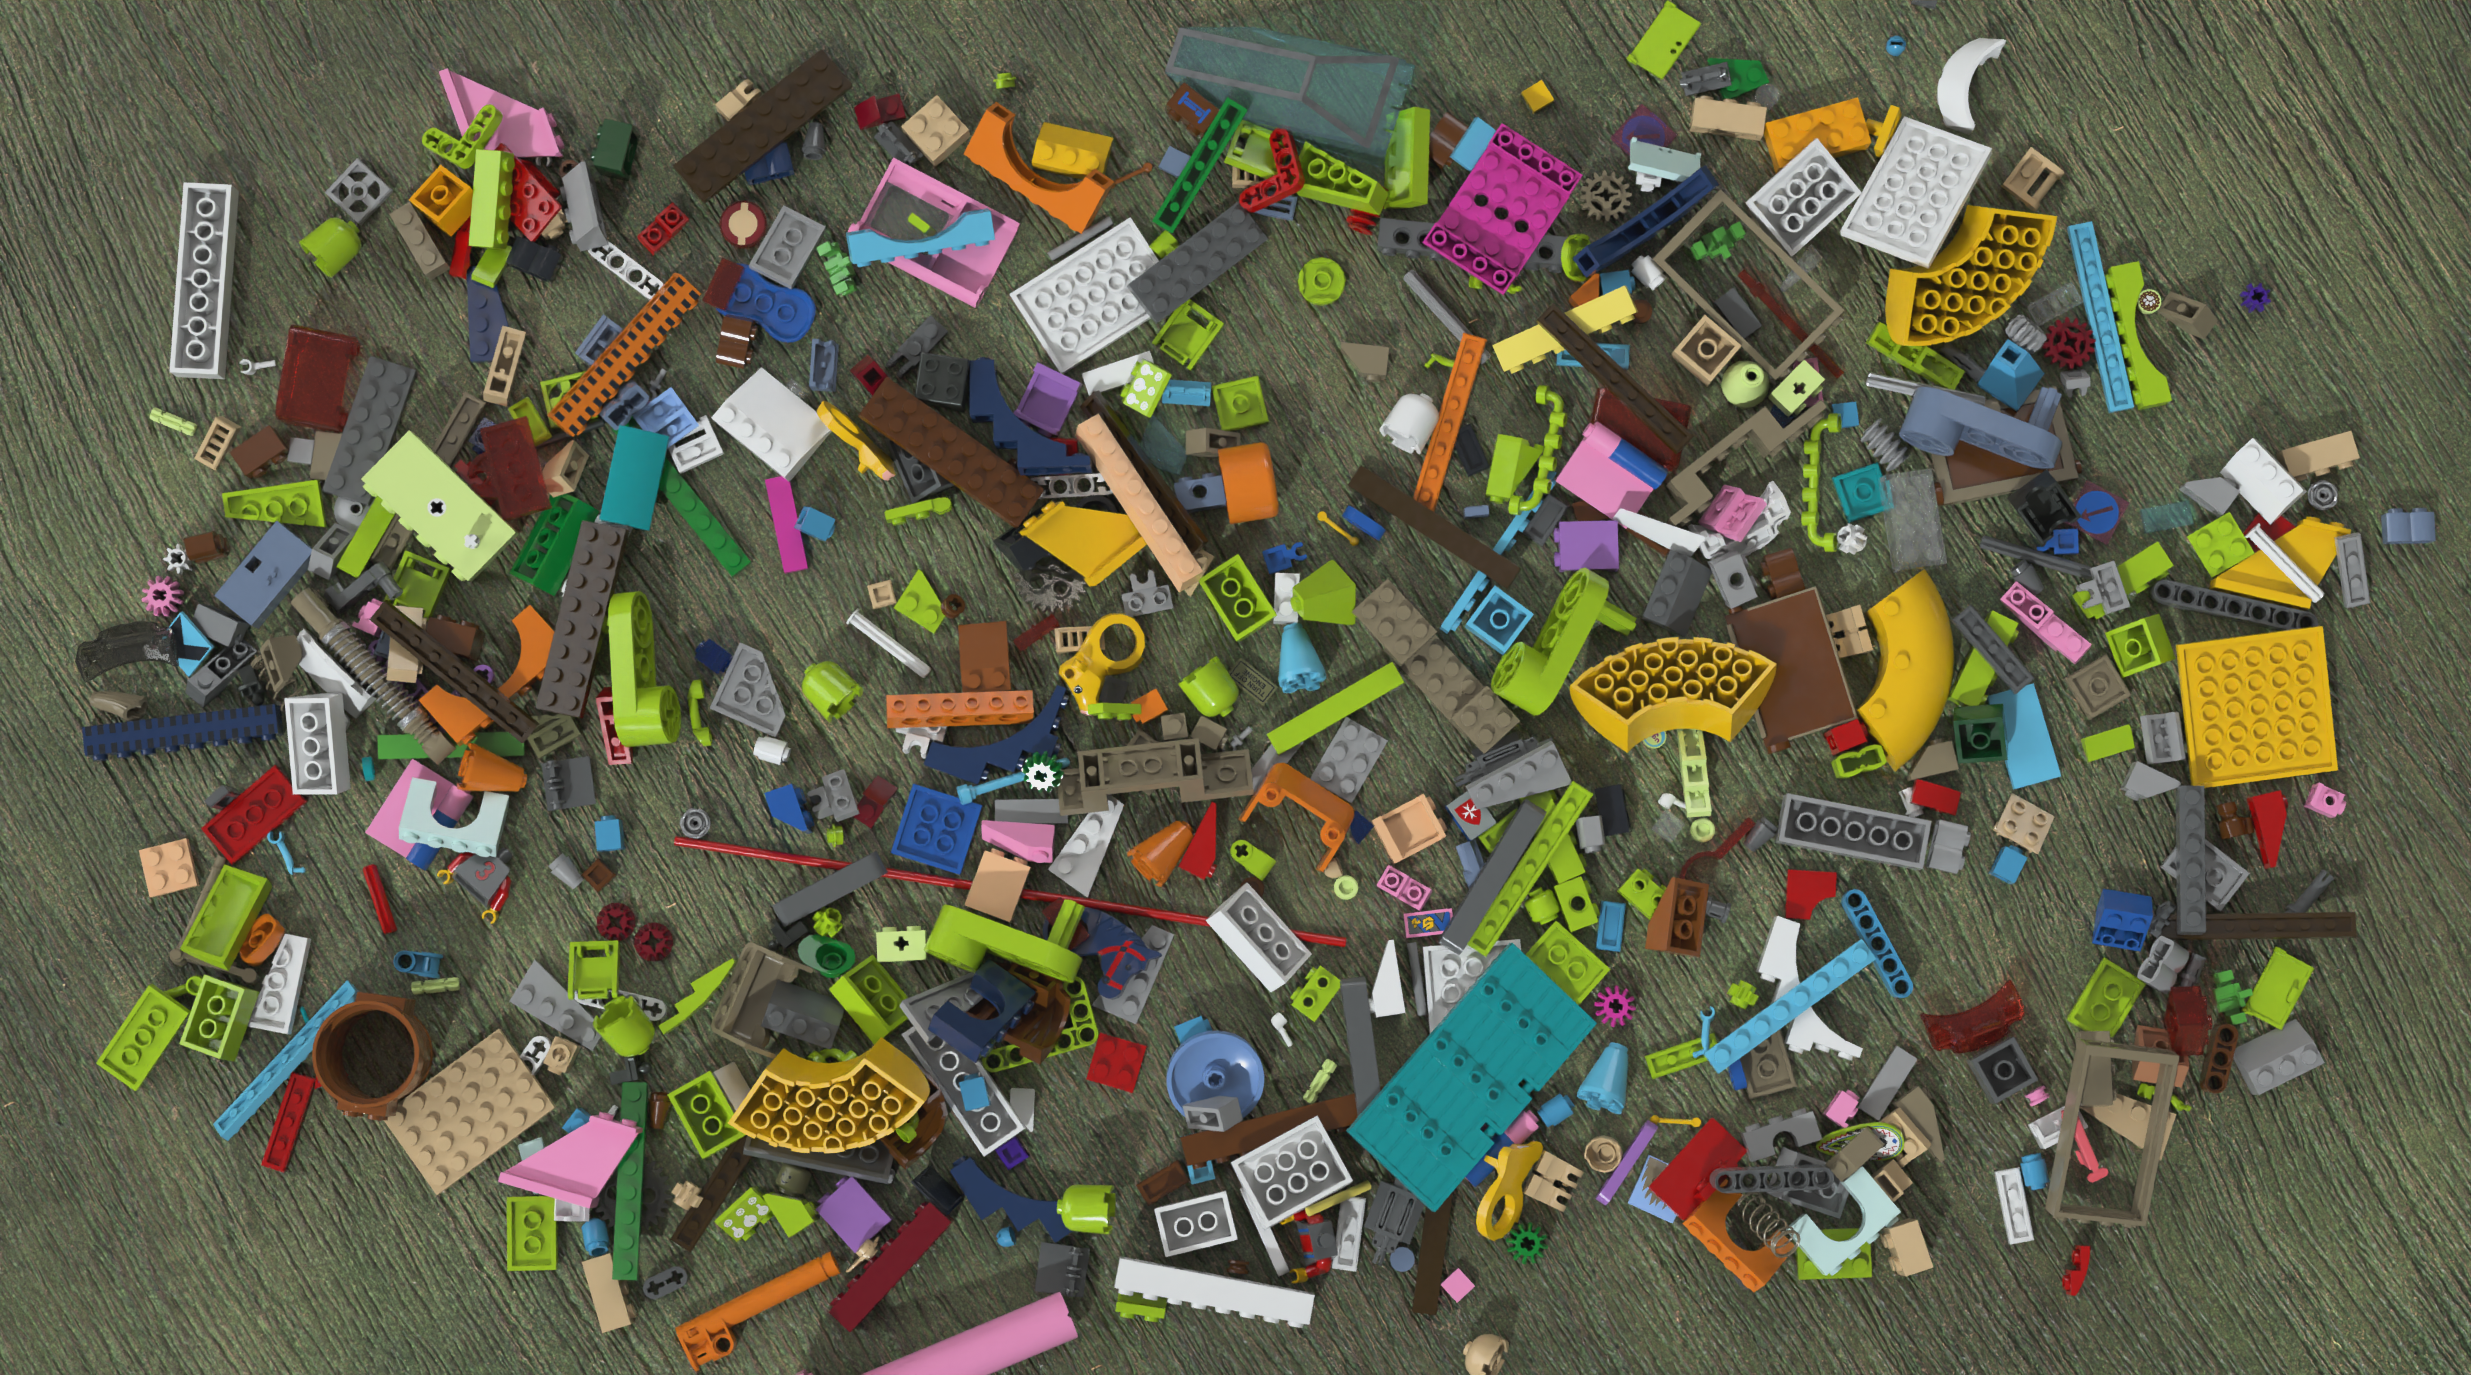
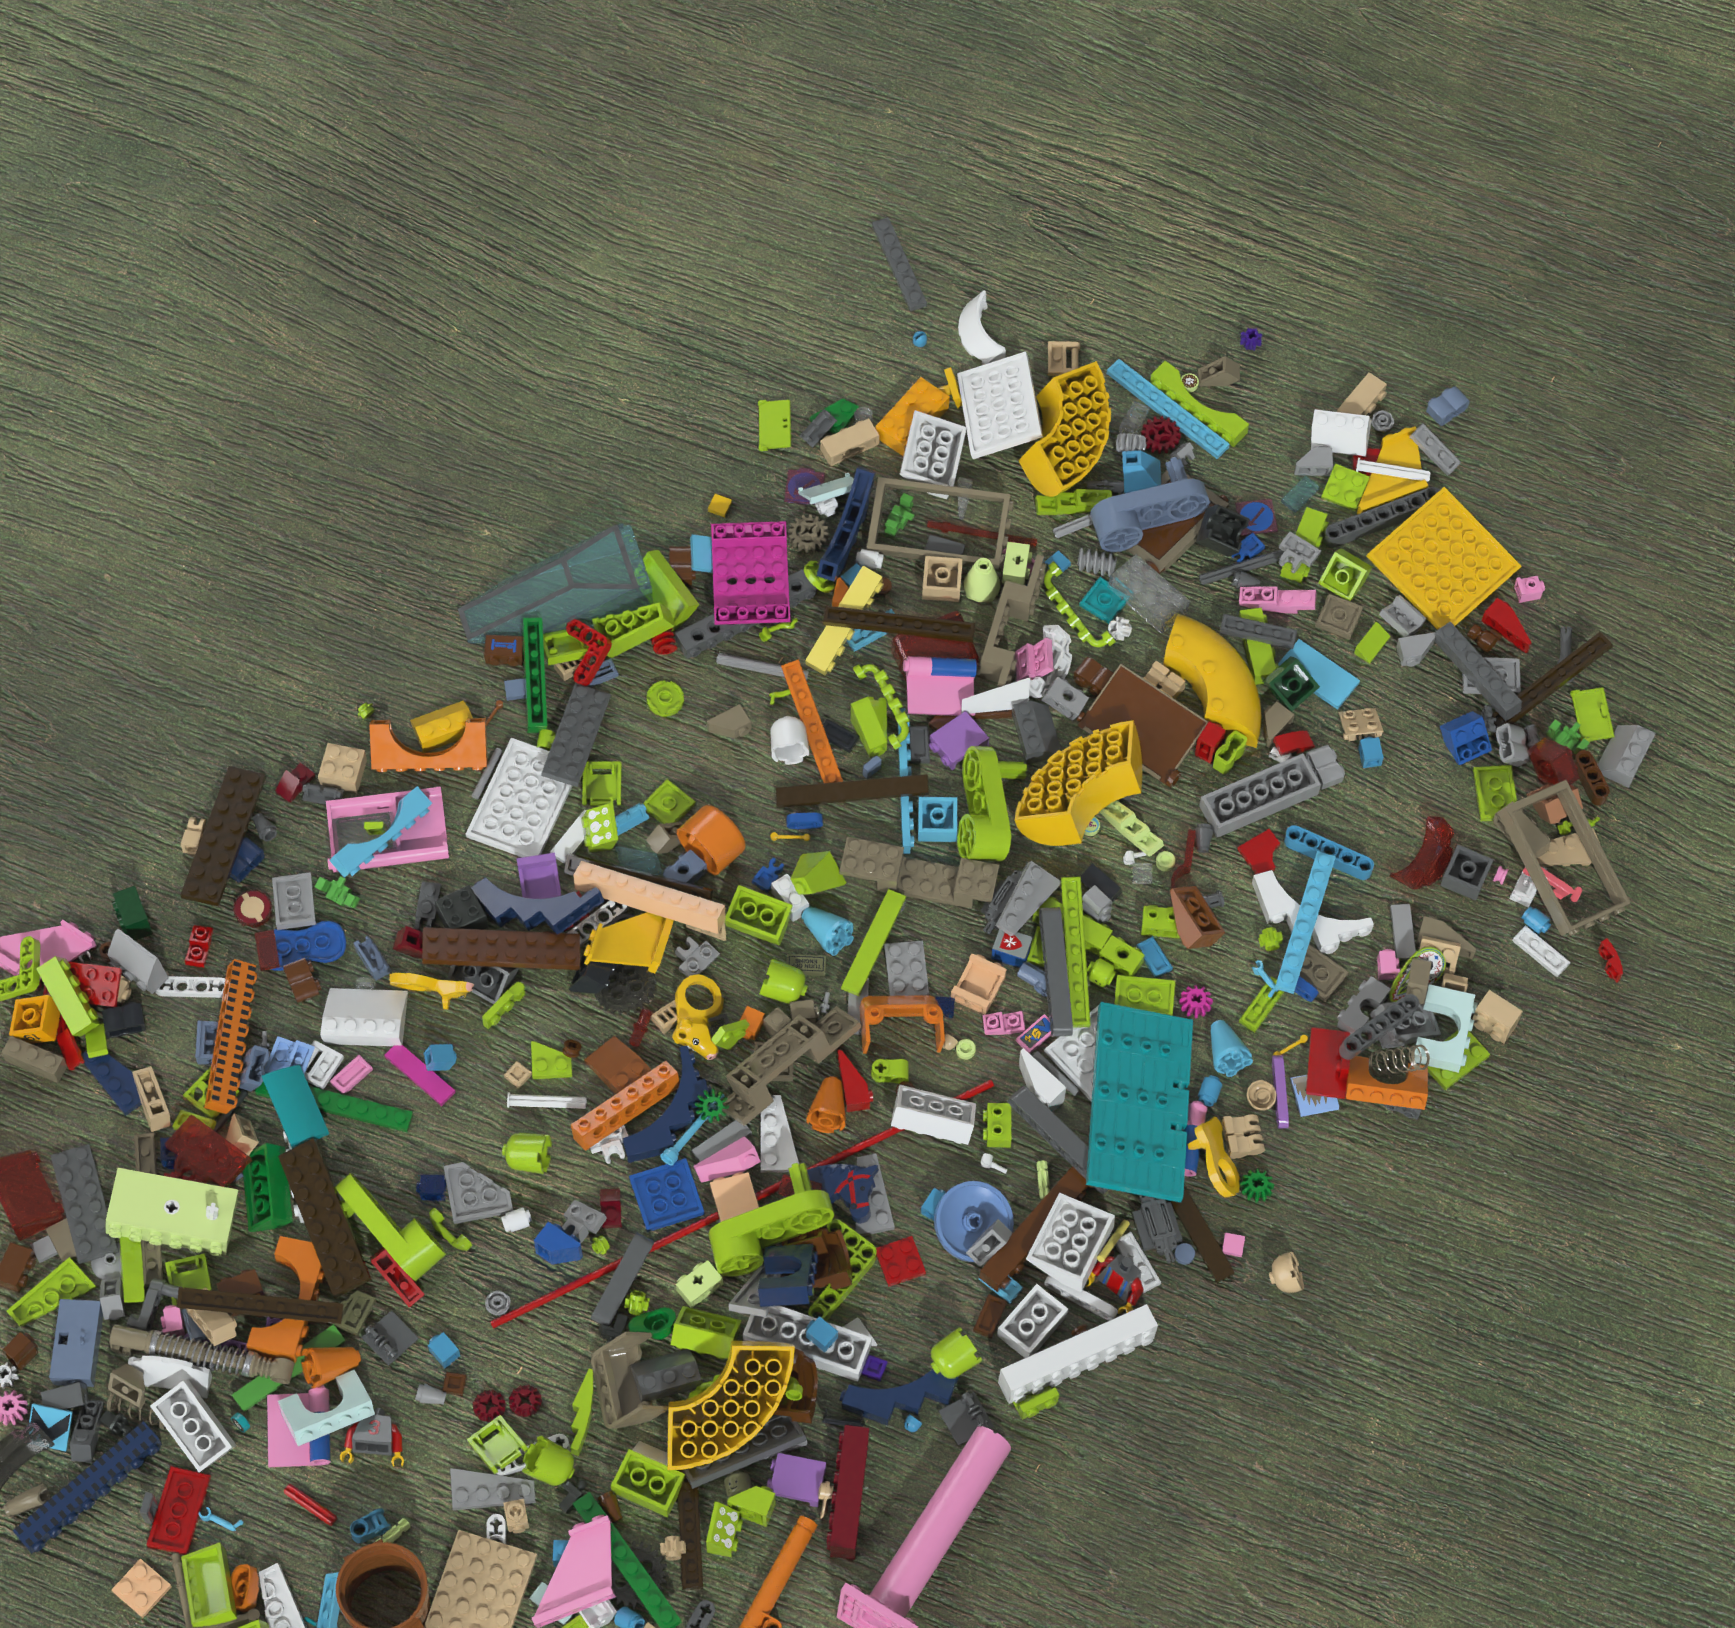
camera: 40 degrees left, 20 degrees down
none -> bright pink tile [330,1055,373,1095]

